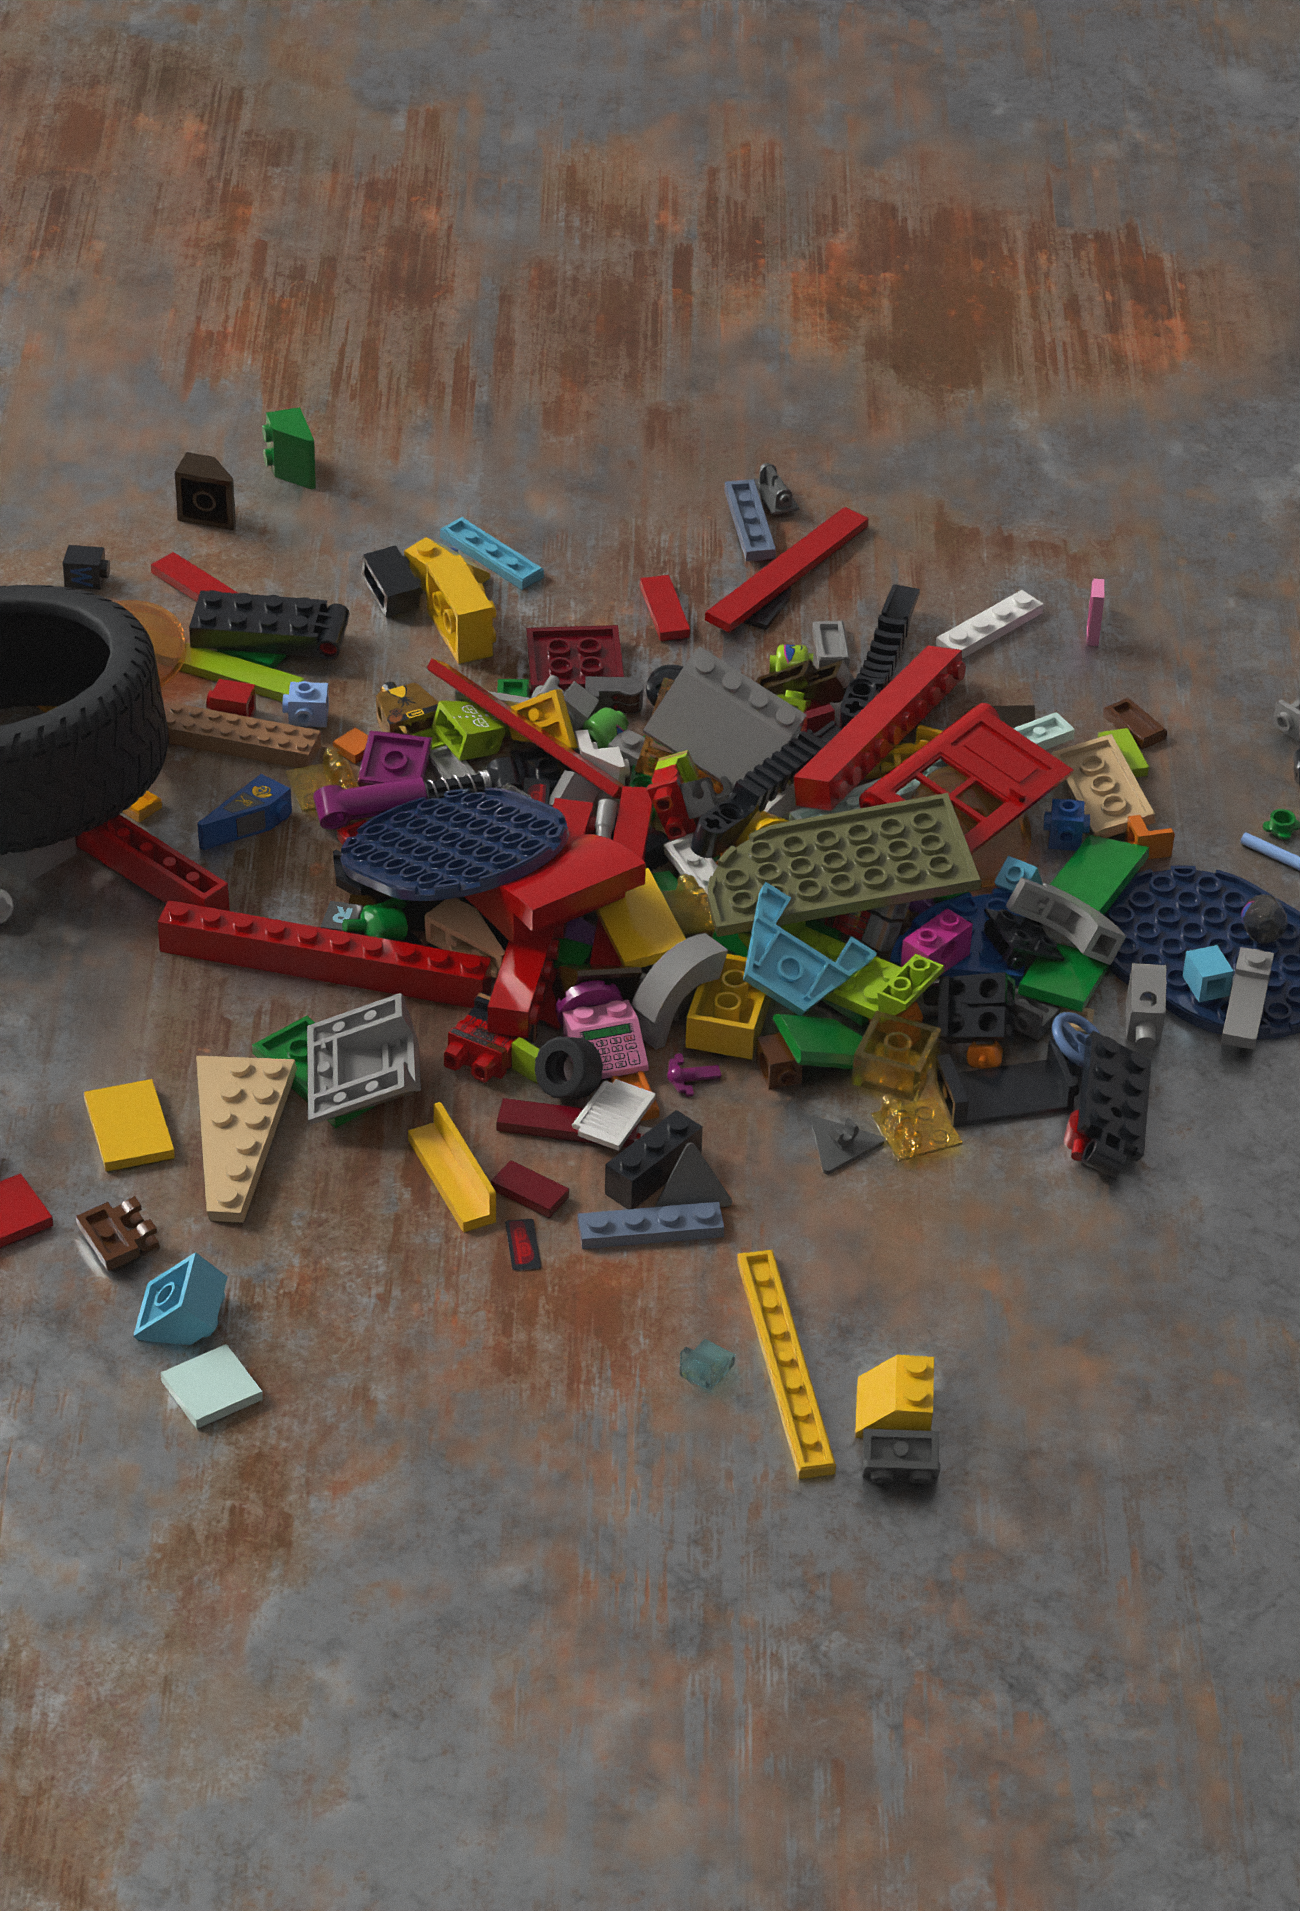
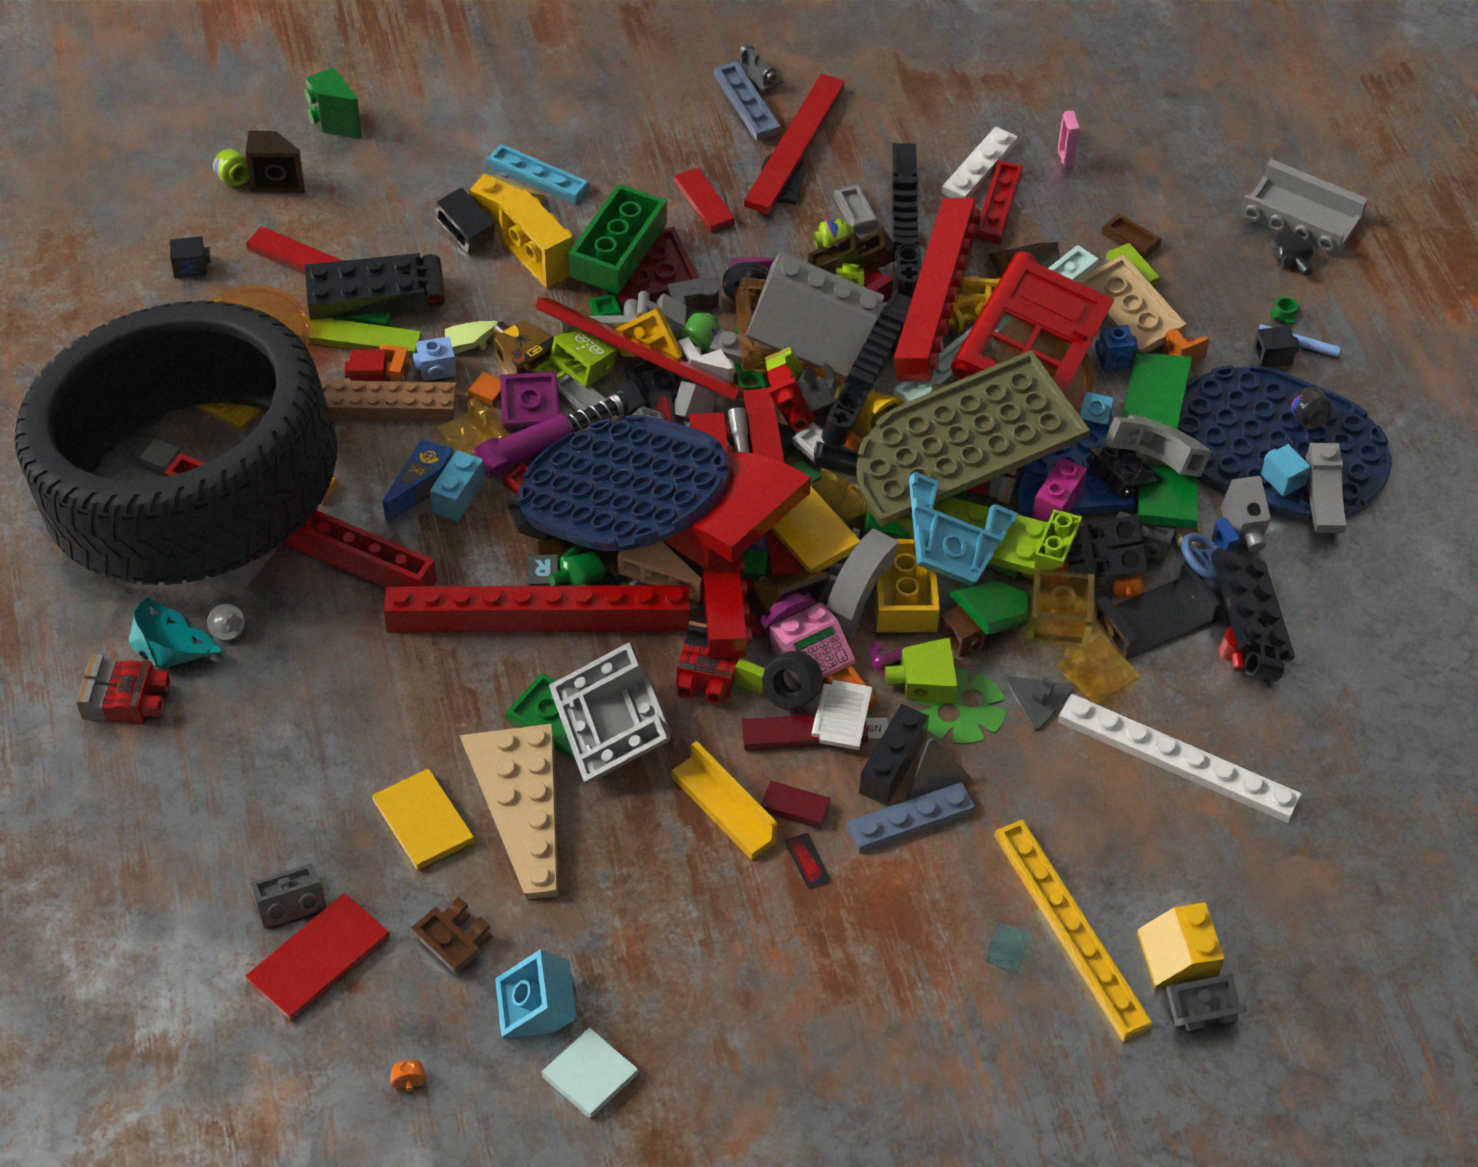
camera: 15 degrees left, 10 degrees up
none -> lime head [213,148,249,188]
none -> orange bracket [380,345,410,382]
none -> orange piece [390,1060,427,1092]
none -> medium azure brick [430,450,485,522]
none -> yellowish green slope [445,321,498,355]
none -> green brick [568,183,667,294]
none -> black tile [814,441,858,477]
none -> lime torso [885,638,957,703]
none -> bright green piece [915,669,1006,744]
none -> red tile [976,160,1024,244]
none -> white plate [1057,693,1302,823]
none -> blue plate [1212,517,1240,553]
none -> black brick [1253,326,1299,367]

